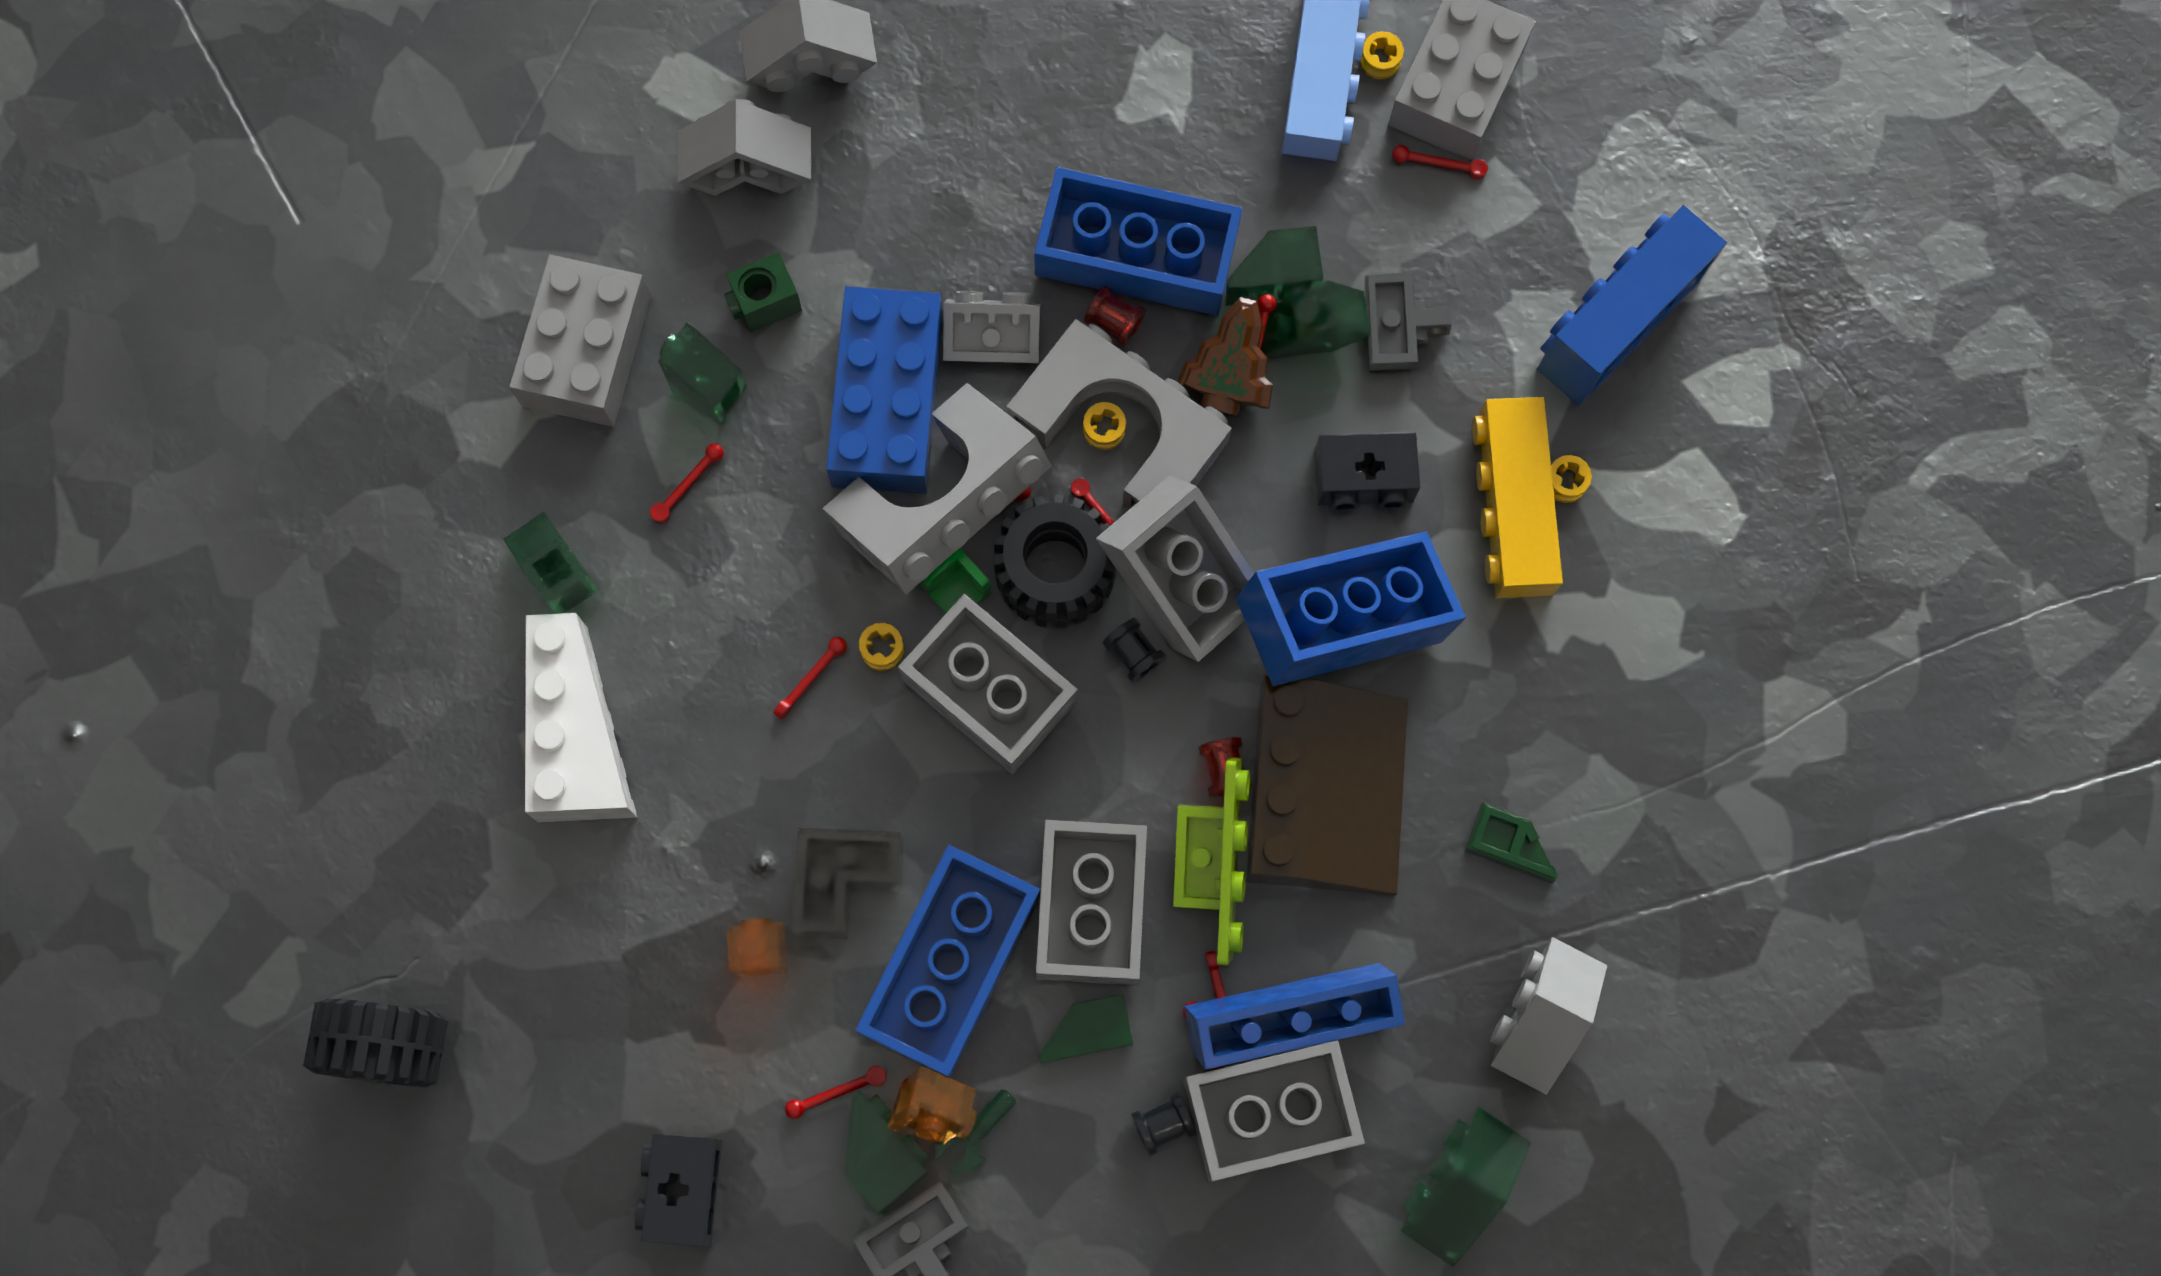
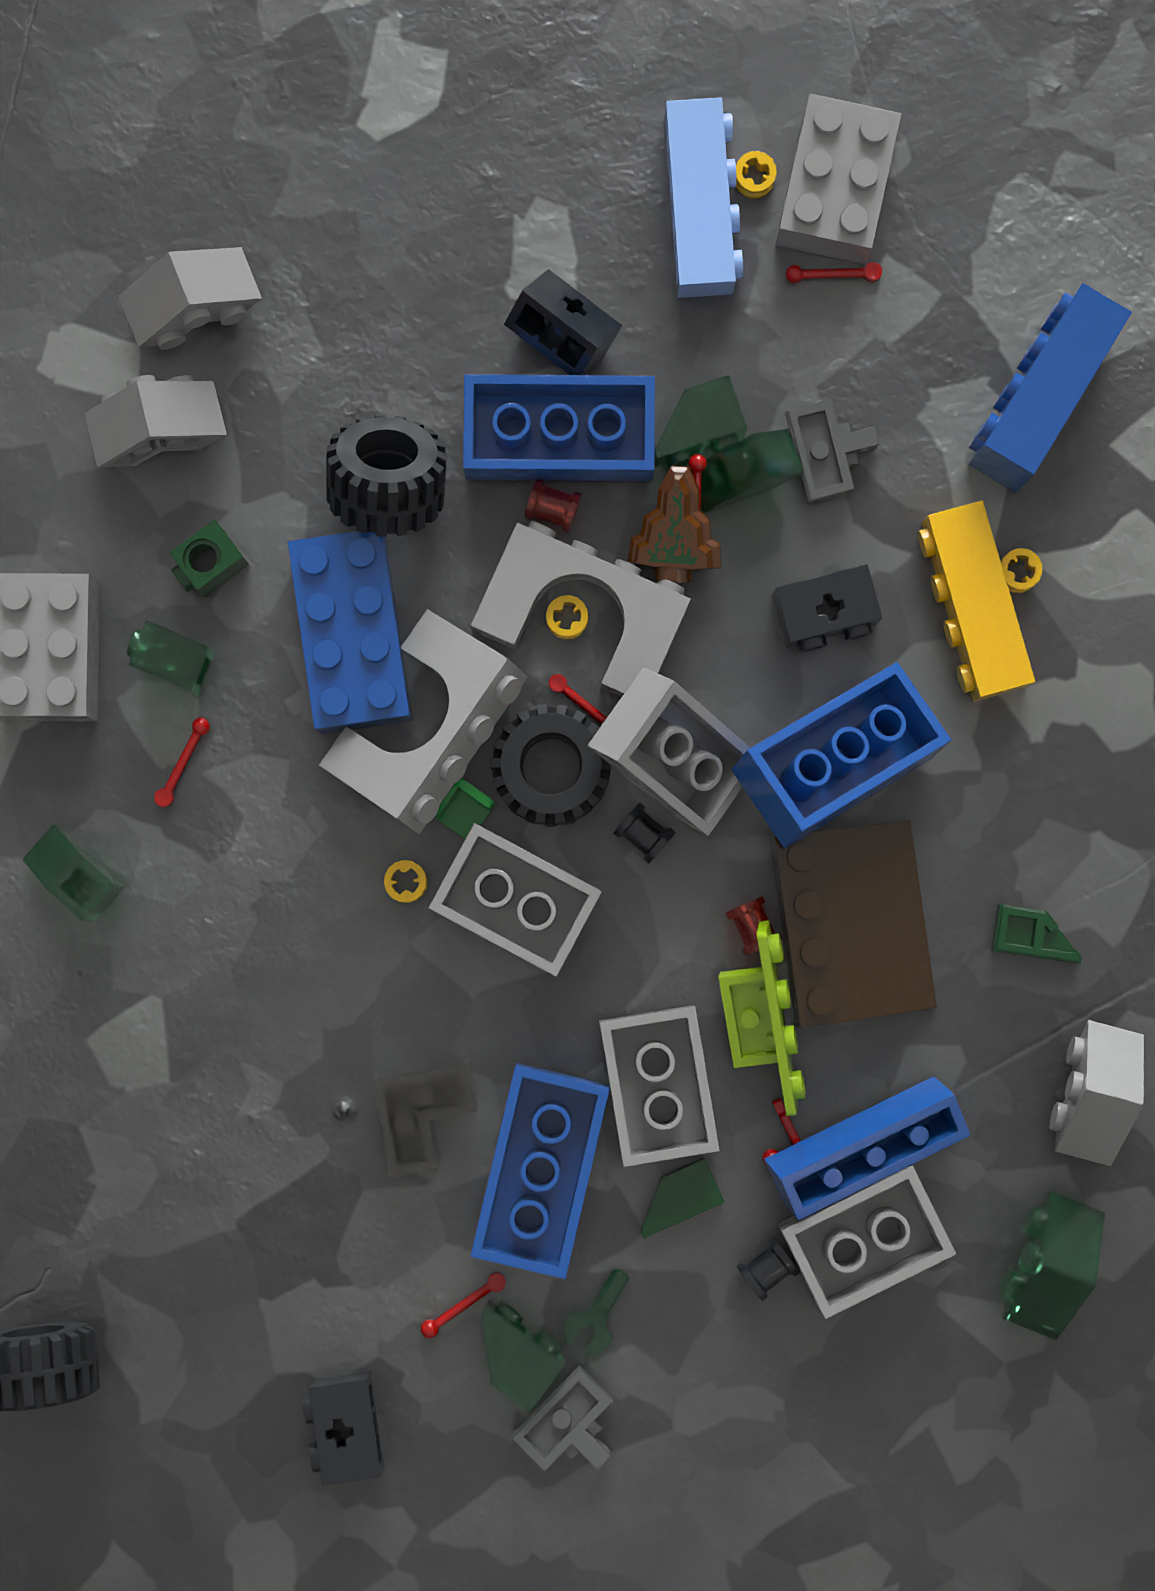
camera: 10 degrees left, 10 degrees up
white wedge [525,613,638,822] -> none
clear orange brick [727,918,787,977] -> none
red hinge [773,637,847,720] -> none
clear orange brick [888,1066,977,1143] -> none
light grey bracket [943,291,1040,363] -> none
none -> black tyre [326,415,447,537]
none -> black brick [503,269,623,375]

